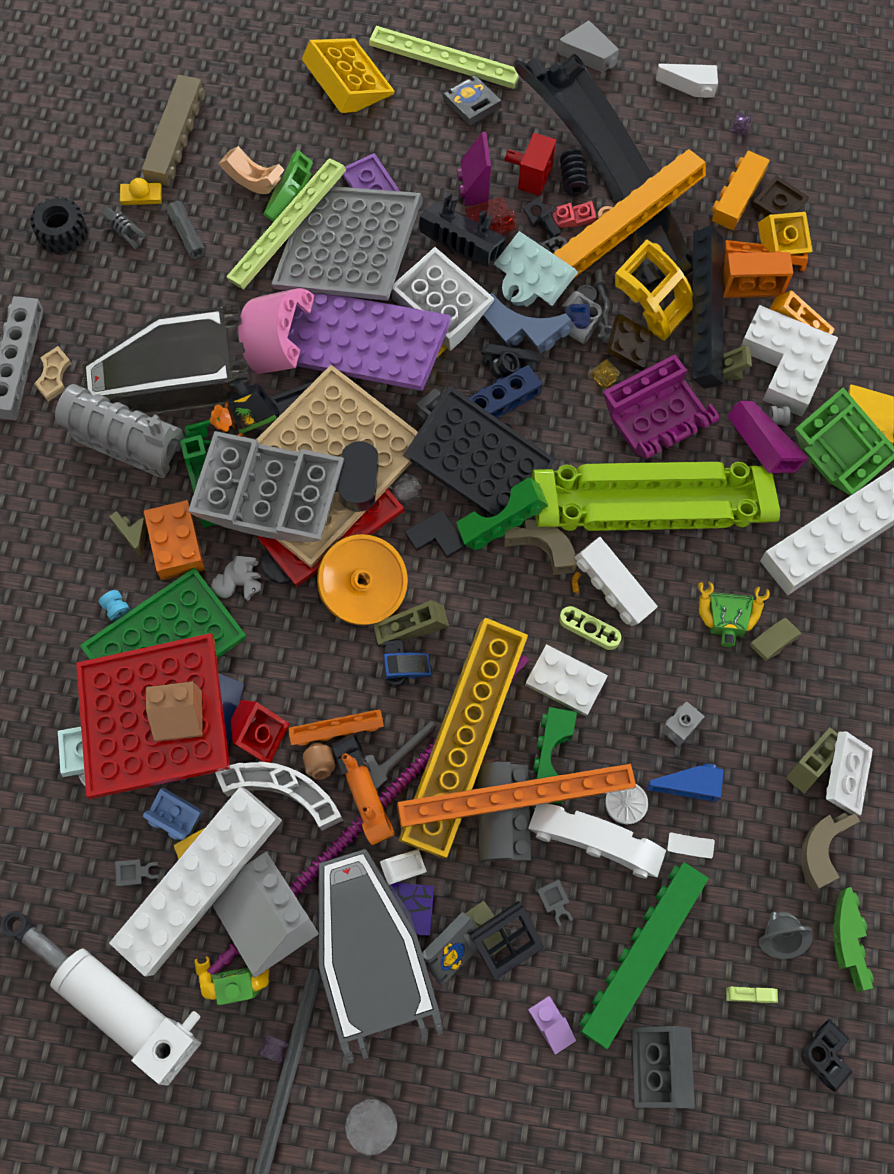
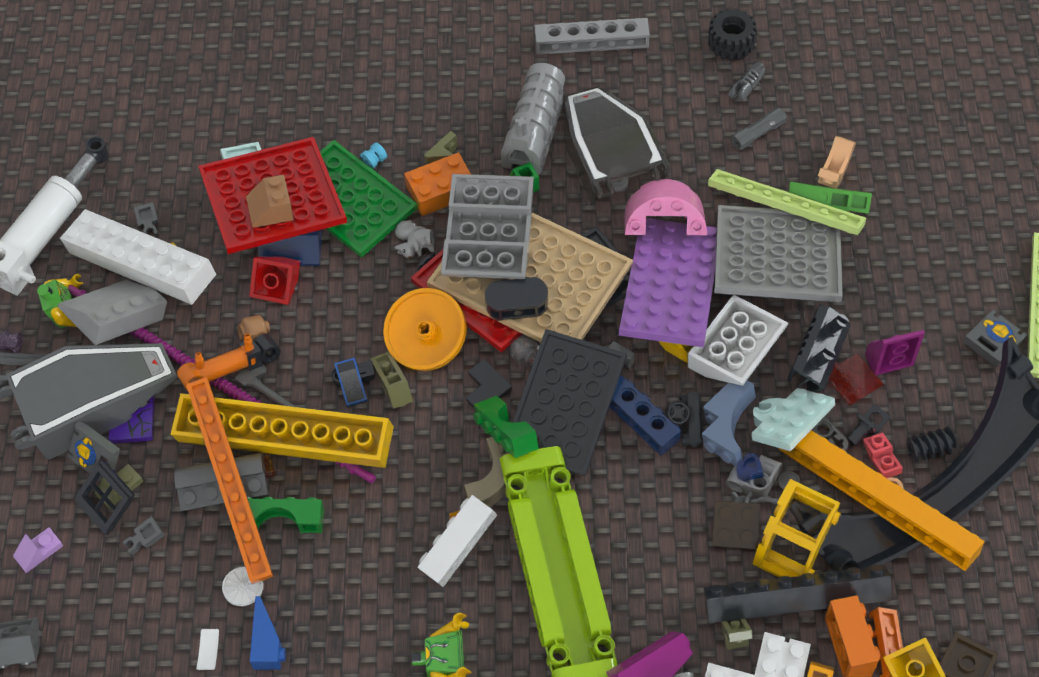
camera: 85 degrees right, 10 degrees down
tan tile [34,346,71,402] -> none
yellow tile [120,178,162,205] -> none
dark tan brick [142,75,205,186] -> none
medium blue bracket [143,788,204,840] -> none
plant [185,402,246,445] -> none
white brick [215,762,343,831] -> none
black torso [229,378,279,433] -> none
orange plate [289,709,384,746] -> none
yellow slope [302,39,395,113] -> none
medium lavender tile [342,153,400,191] -> none
white tile [380,849,427,885] -> none
red brick [505,133,557,196] -> none
white plate [525,644,608,717] -> none
white brick [528,804,666,879] -> none
yellowish green beam [559,606,621,650] -> none
green brick [579,862,709,1050] -> none
clear yellow tile [590,359,621,389] -> none
magenta slope [603,355,720,459] -> none
light grey head [661,701,705,747] -> none
light orange brick [711,150,770,231] -> none

